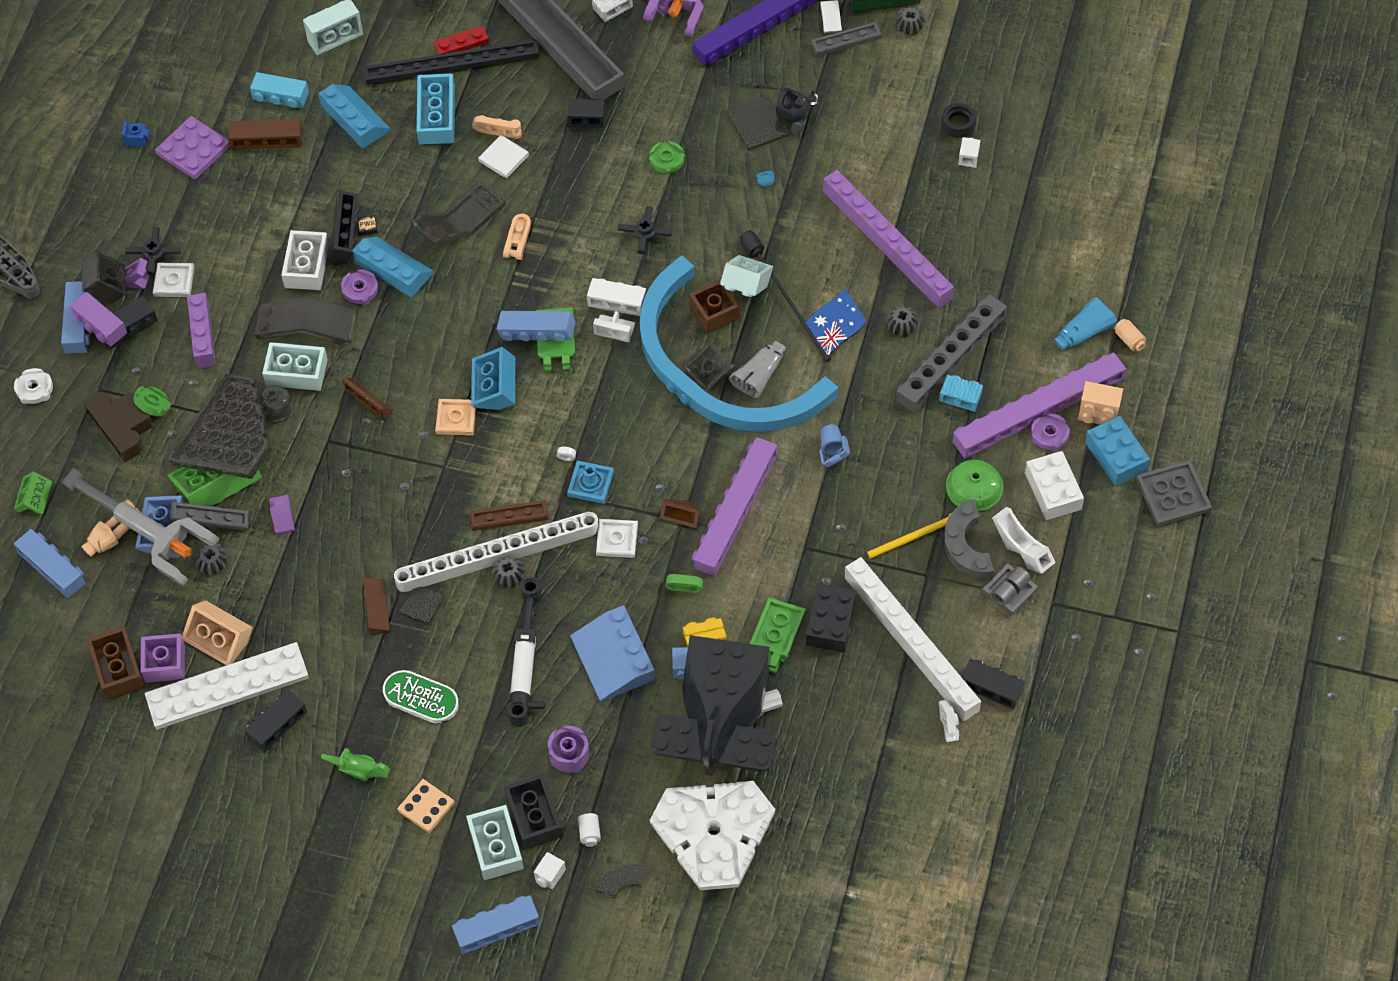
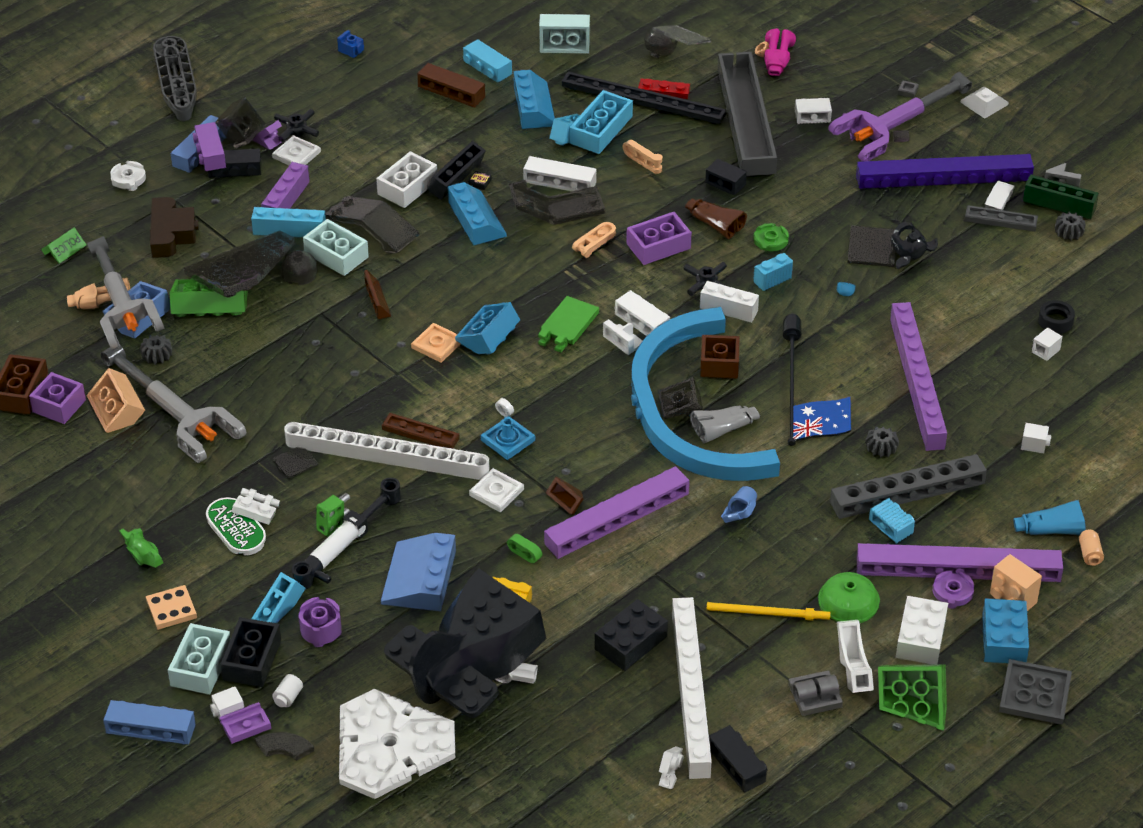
camera: 30 degrees right, 15 degrees down
medium blue brick [13,529,86,598] -> none
bright green tile [133,386,171,416] -> none
white plate [145,642,309,730] -> none
medium lavender plate [155,116,230,180] -> none
dark grey tile [171,502,248,531] -> none
black brick [245,689,307,753] -> none
medium lavender slope [269,495,295,535] -> none
medium lavender plate [341,269,378,305] -> none
reddish brown slope [363,577,390,635] -> none
white tile [478,135,529,179] -> none
dark grey gear [491,555,525,589] -> none
medium blue brick [496,311,576,341] -> none
light aqua brick [720,255,773,297] -> none
bright green tile [750,598,806,674] -> none
dark grey brick [944,499,994,579] -> none
none -> light grey piece [100,345,247,463]
none -> medium lavender plate [219,702,271,744]
none -> white plate [232,488,280,525]
none -> medium azure brick [251,207,326,237]
none -> medium azure slope [251,572,306,623]
none -> bright green piece [316,493,350,537]
none -> white brick [523,156,596,195]
none -> medium azure slope [549,114,580,145]
none -> medium lavender brick [627,212,692,265]
none -> reddish brown piece [685,198,747,240]
none -> white brick [700,281,759,323]
none -> medium azure brick [753,253,793,291]
none -> bright green wedge [878,665,947,731]
none -> white brick [1021,423,1051,454]

